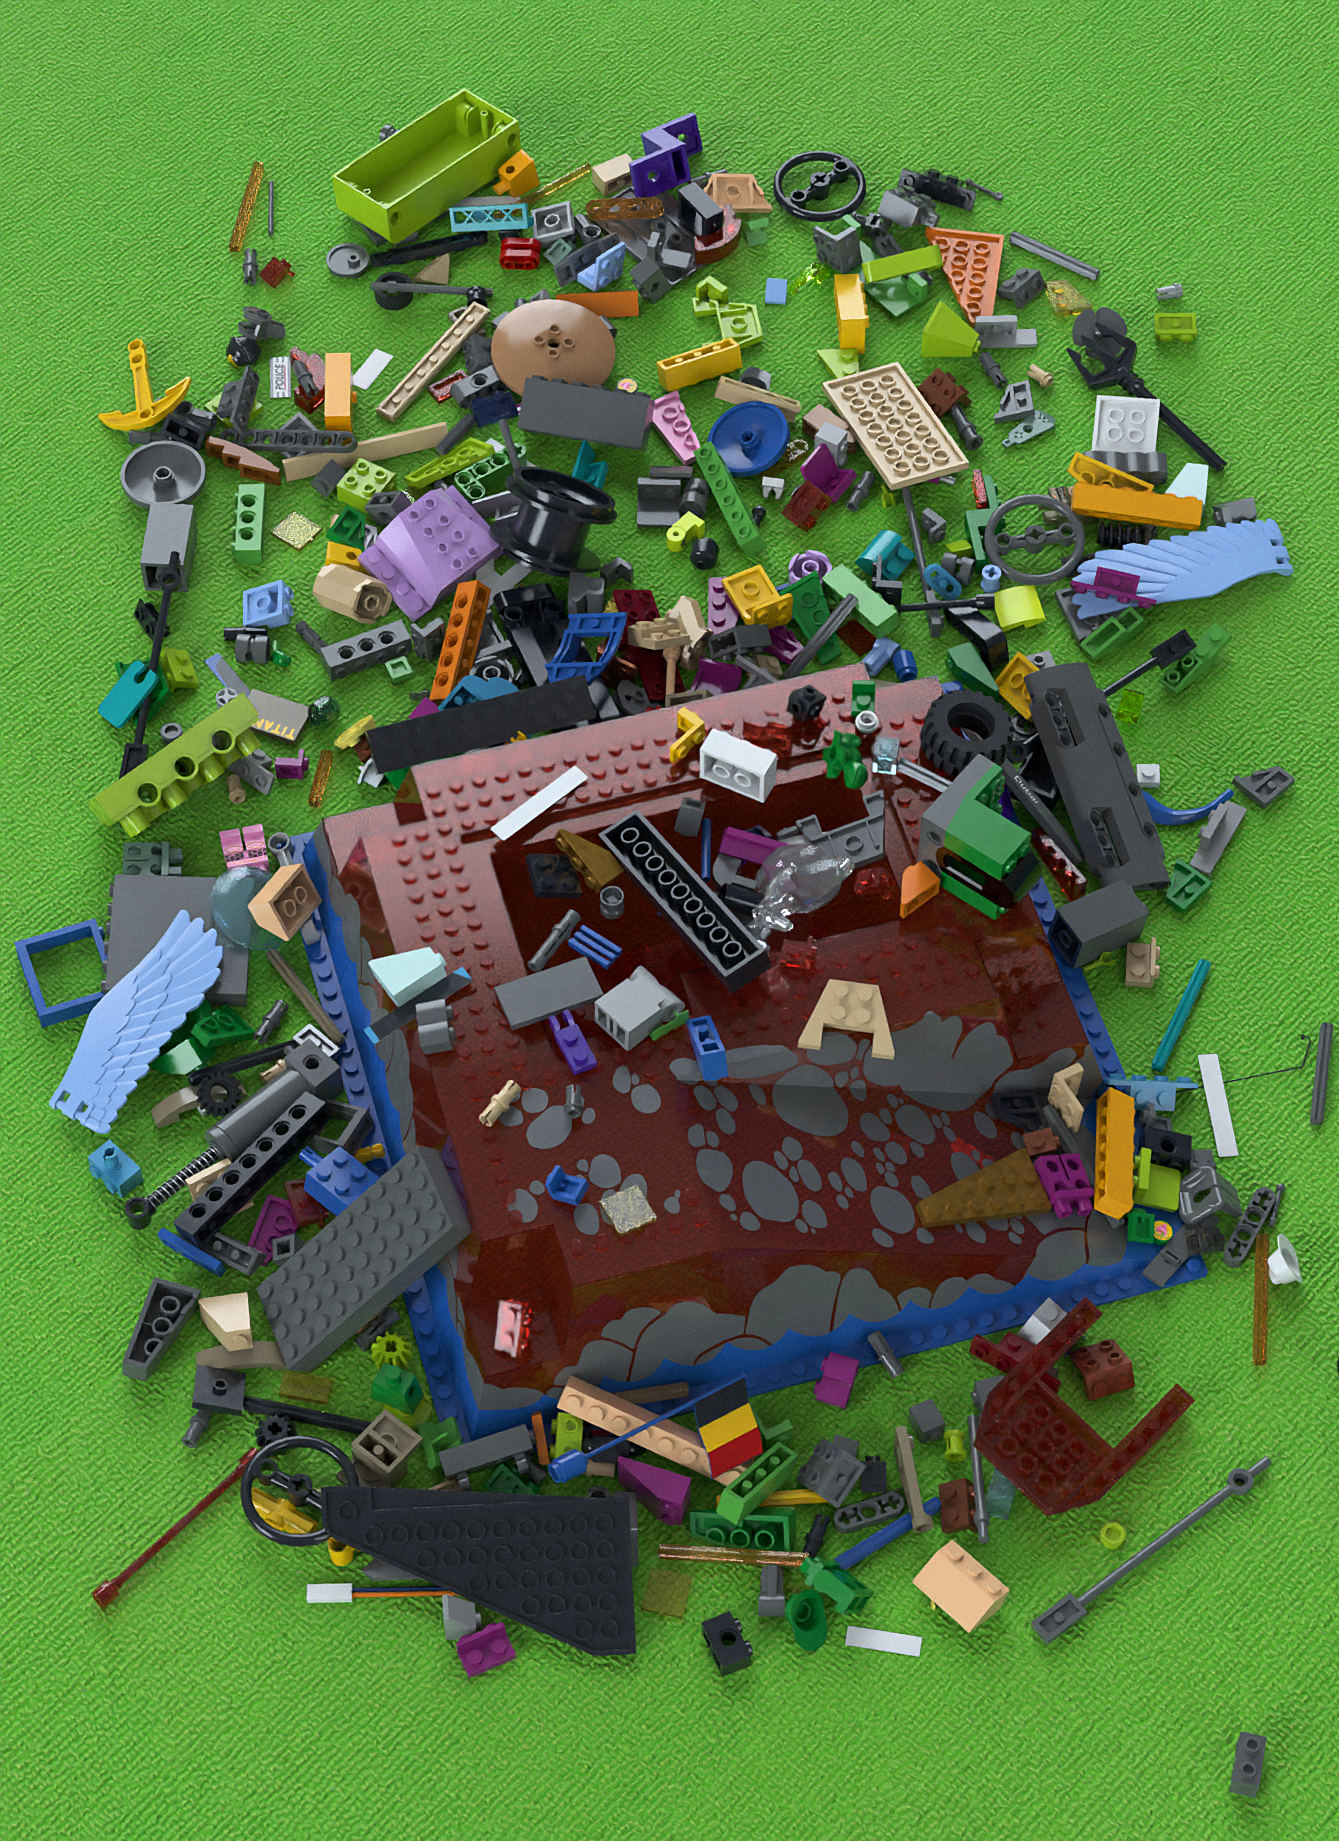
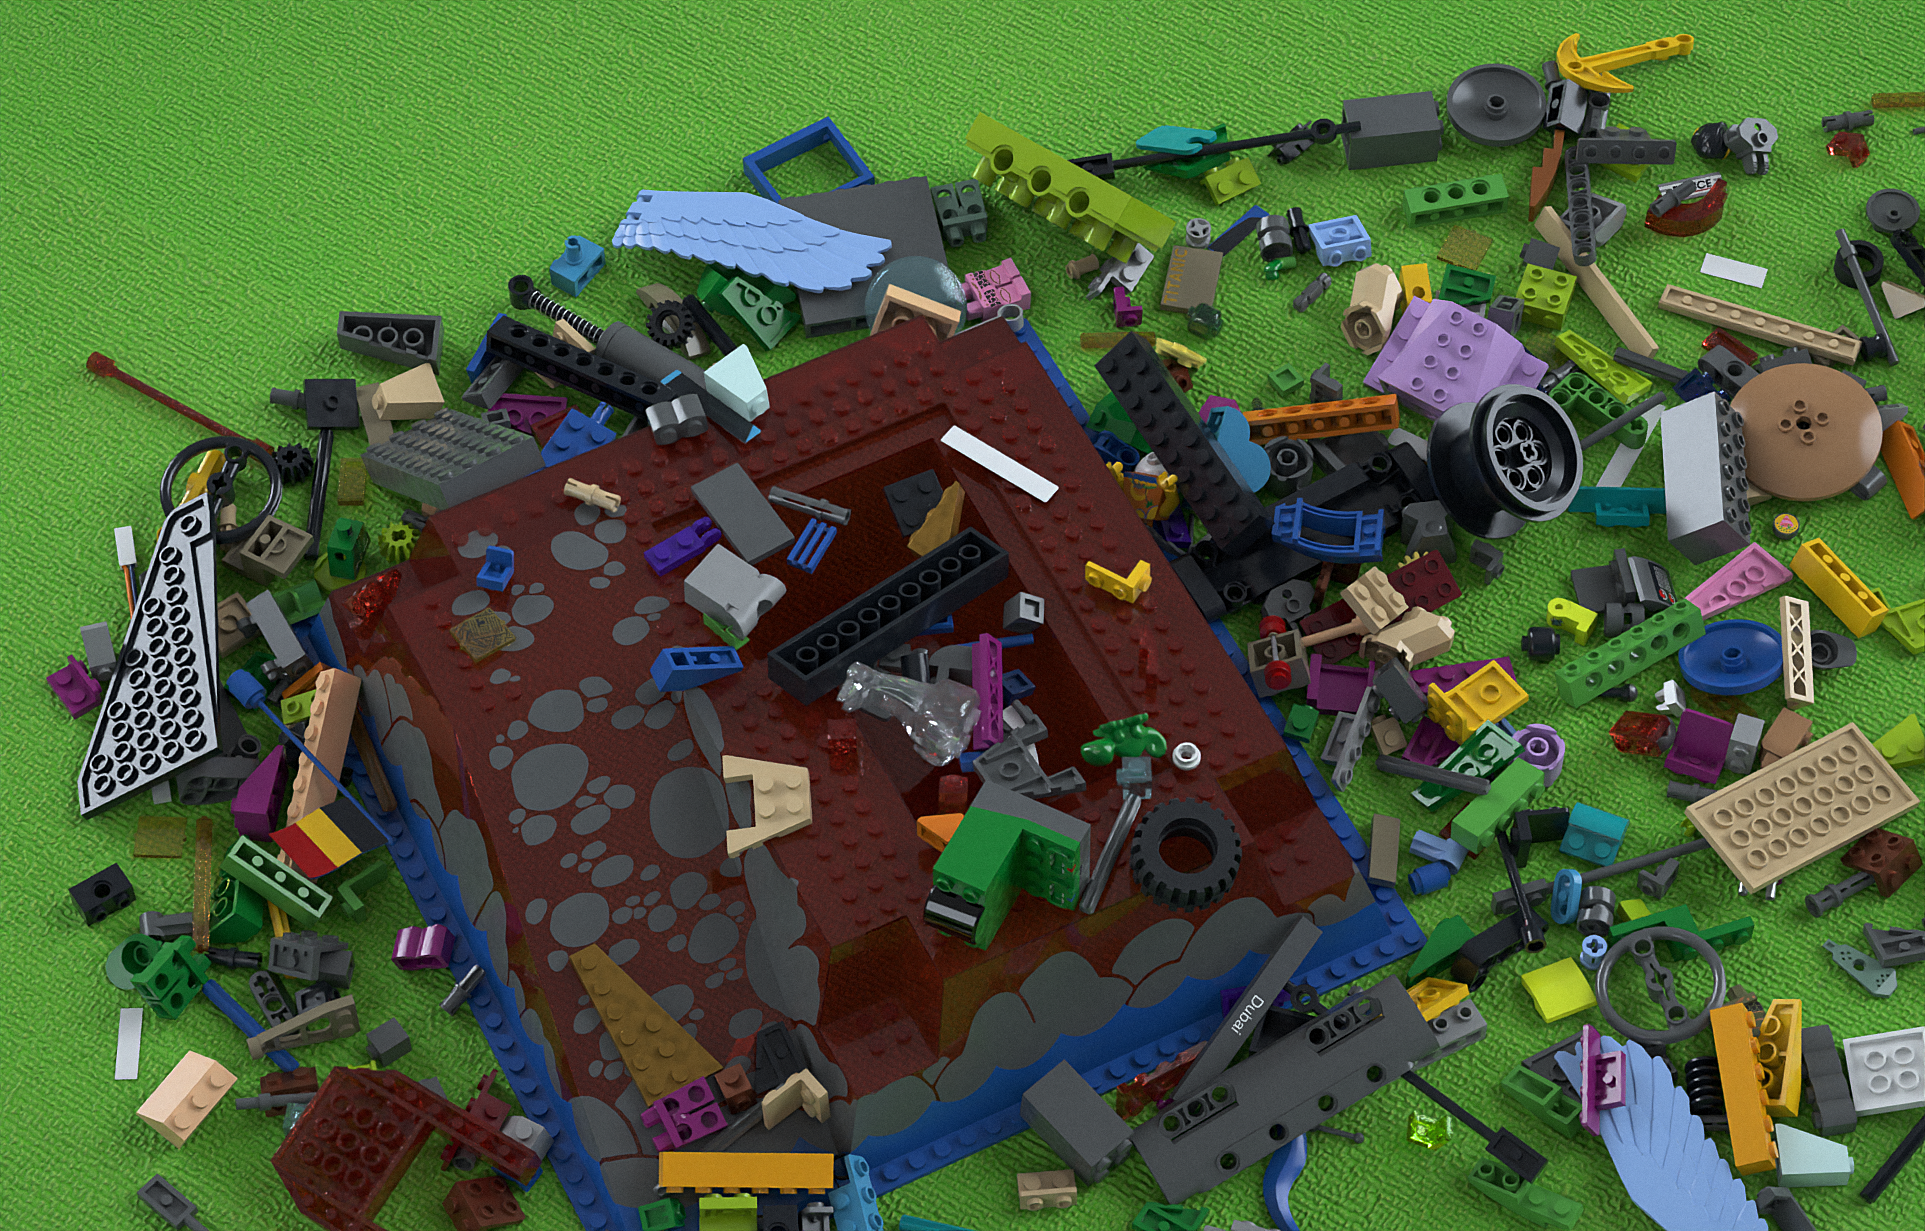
camera: 80 degrees right, 0 degrees up
dark grey tile [160,723,183,744] -> none
dark grey pin [253,1000,289,1044] -> none
dark grey brick [320,620,412,681] -> none
light orange brick [325,353,357,445] -> none
dark grey pin [563,1085,583,1118] -> none
dark grey wheel [600,886,624,919] -> none
white brick [700,729,777,803] -> none
black brick [786,684,827,723] -> none
green bracket [851,680,876,717] -> none
clear red tile [972,469,987,510] -> none
lime hand [1083,951,1116,972] -> none
white plate [1136,764,1160,788] -> none

